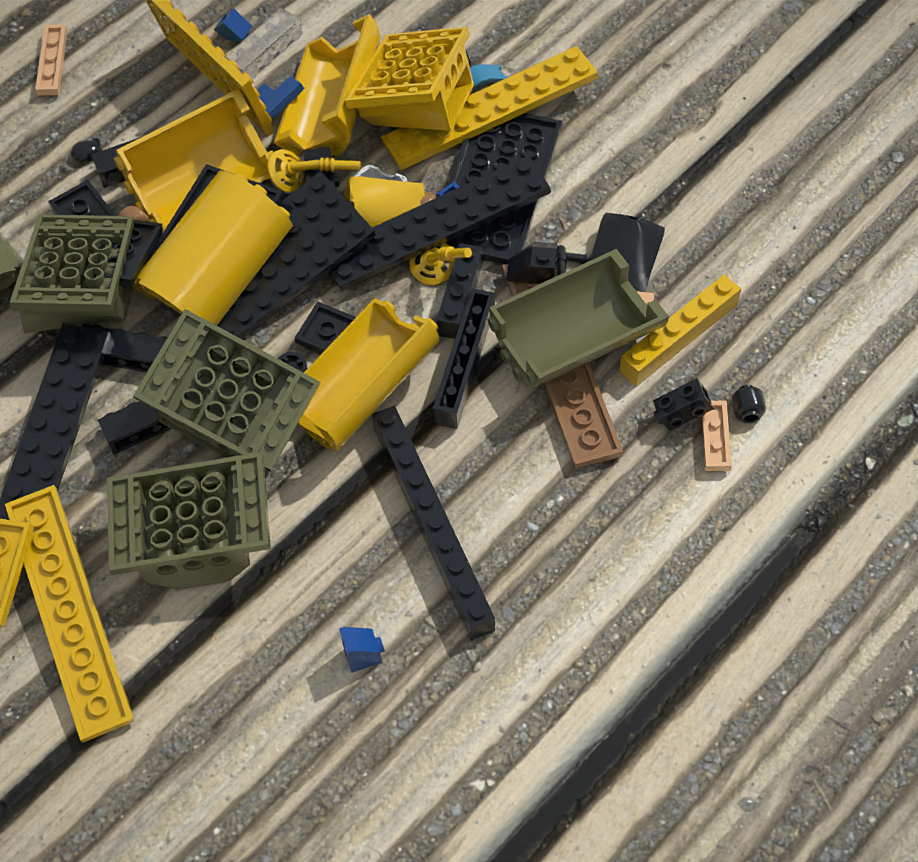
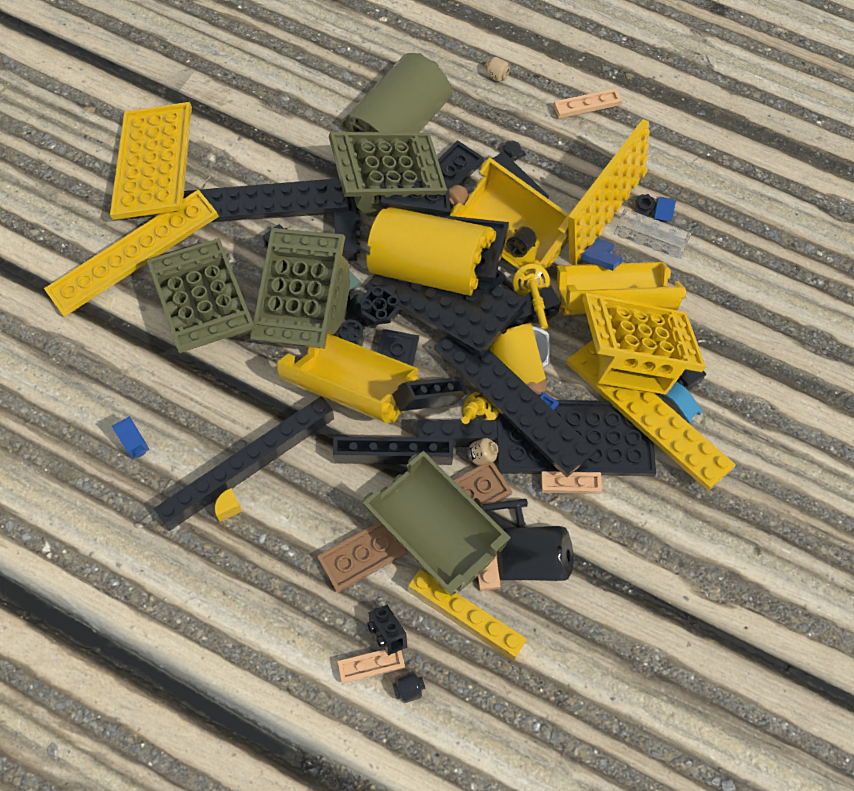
camera: 70 degrees right, 5 degrees up
black slope [506,242,558,284] -> none
none -> yellow brick [215,488,242,522]
none -> black brick [346,286,399,329]
none -> black brick [392,377,468,412]
none -> tan head [468,438,498,466]
none -> black piece [506,226,537,257]
none -> light nougat plate [541,471,602,494]
none -> black animal [634,194,656,218]

